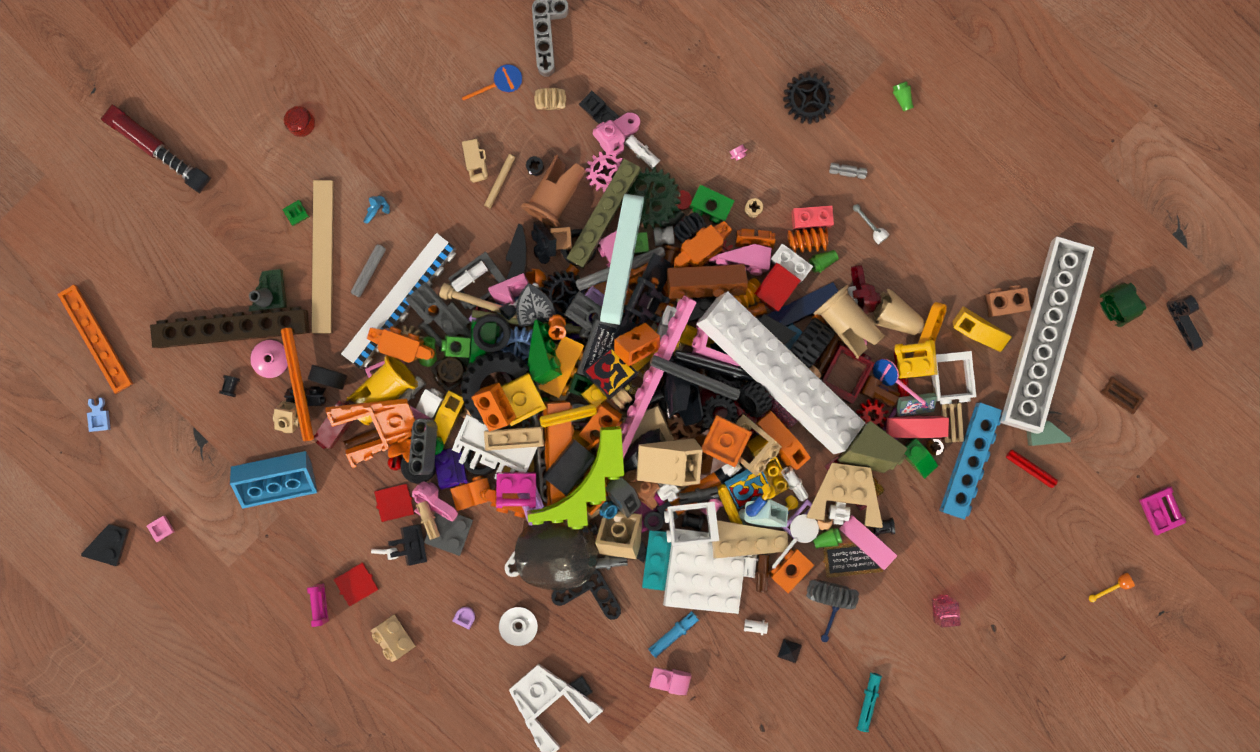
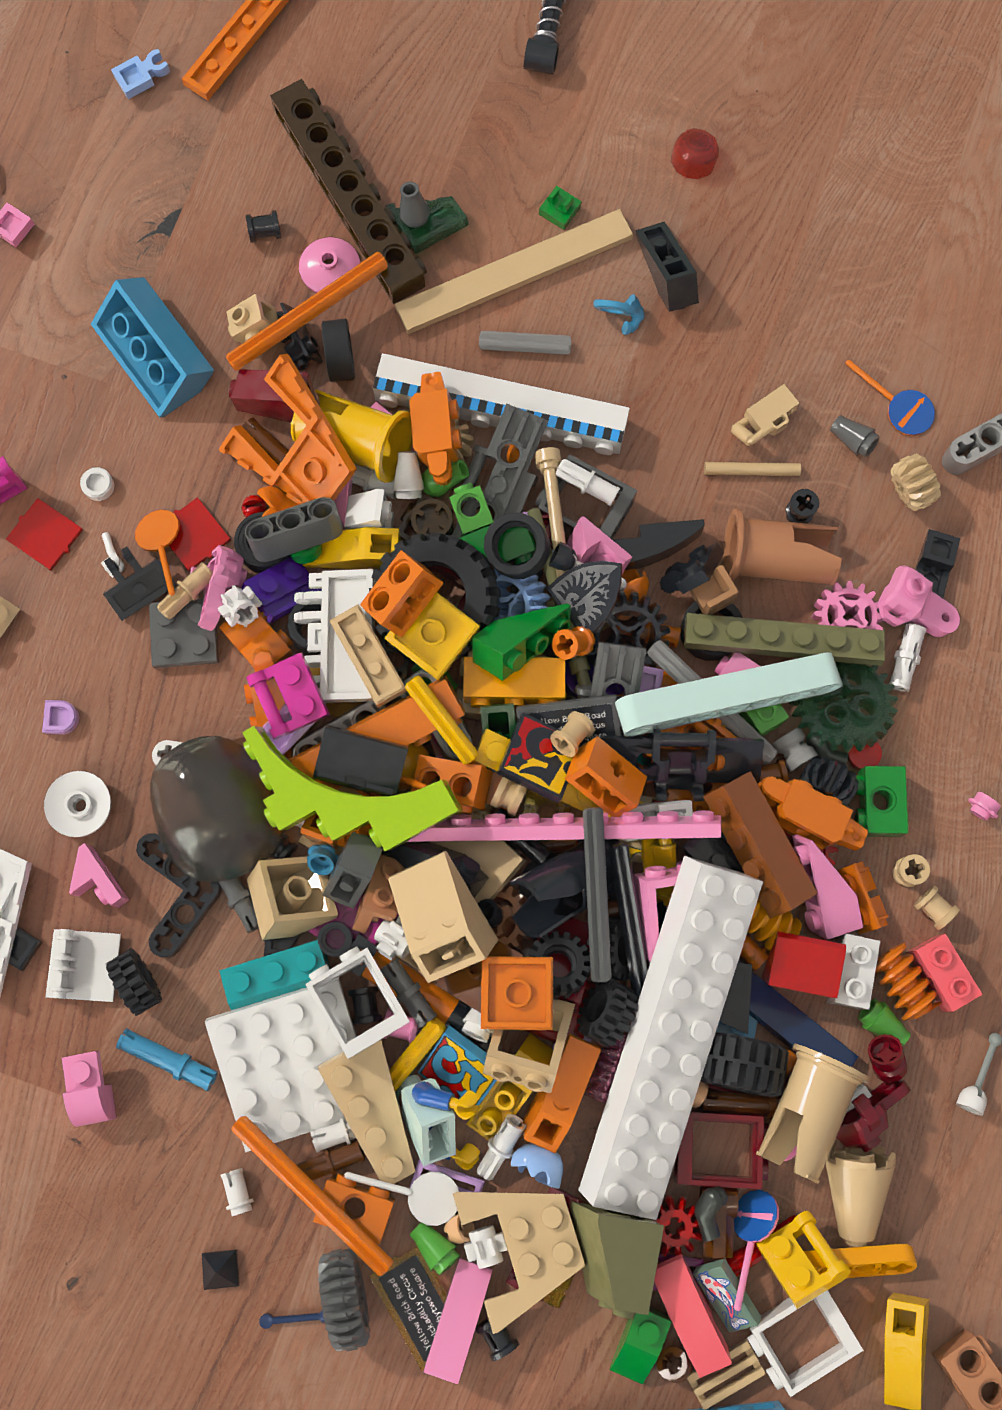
camera: 70 degrees right, 10 degrees down
none -> white hinge [46,929,121,1002]
none -> bright pink slope [69,843,130,908]
none -> white tile [80,467,115,501]
none -> black tyre [106,948,162,1016]
none -> orange piece [135,509,180,596]
none -> white gear [218,585,262,627]
none -> orange axle [231,1116,393,1276]
none -> white cone [393,451,425,499]
none -> black hinge [477,899,504,928]
none -> light blue hair [511,1143,563,1189]
none -> tan bush [550,711,595,757]
none -> black slope [636,221,699,312]
none -> pearl dark grey arm [694,1186,728,1242]
none -> dark grey cone [830,415,880,458]
none -> dark red wheel [867,1034,908,1083]
none -> tan bush [913,885,960,930]

